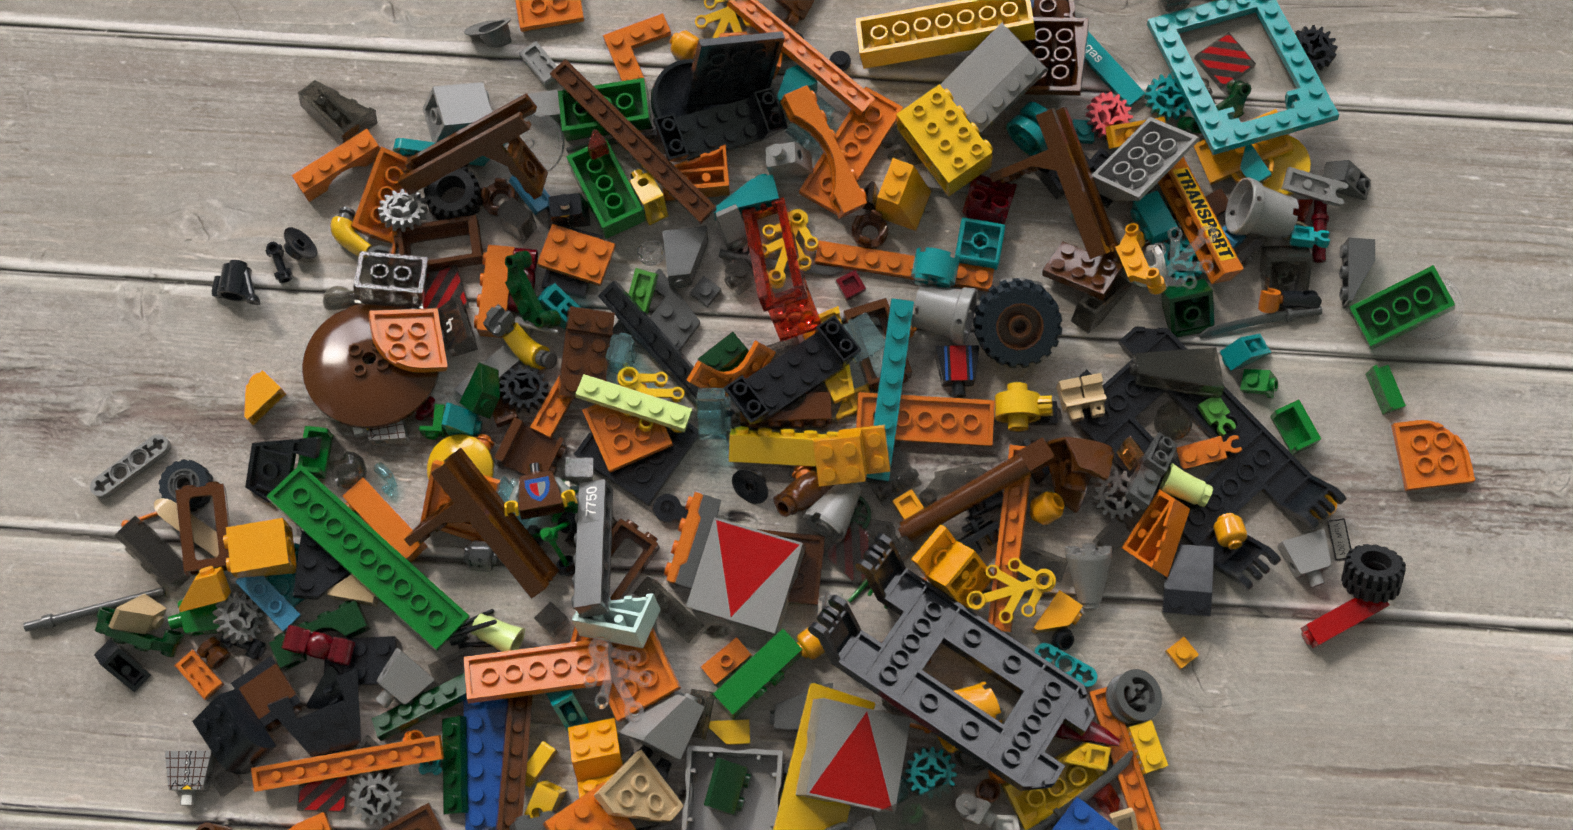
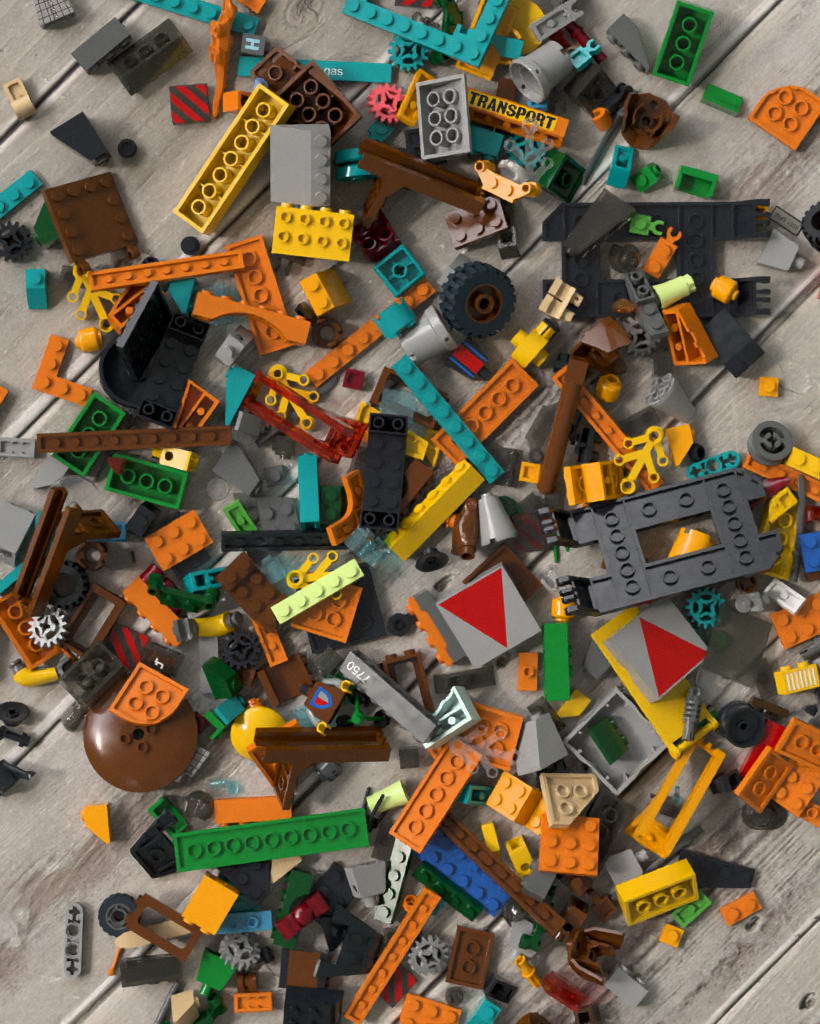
camera: 55 degrees left, 15 degrees up
light orange slope [179,566,231,612] -> none
light orange bracket [813,425,891,486] -> none
none -> teal slope [297,453,321,530]
none -> reddish brown piece [621,92,680,149]

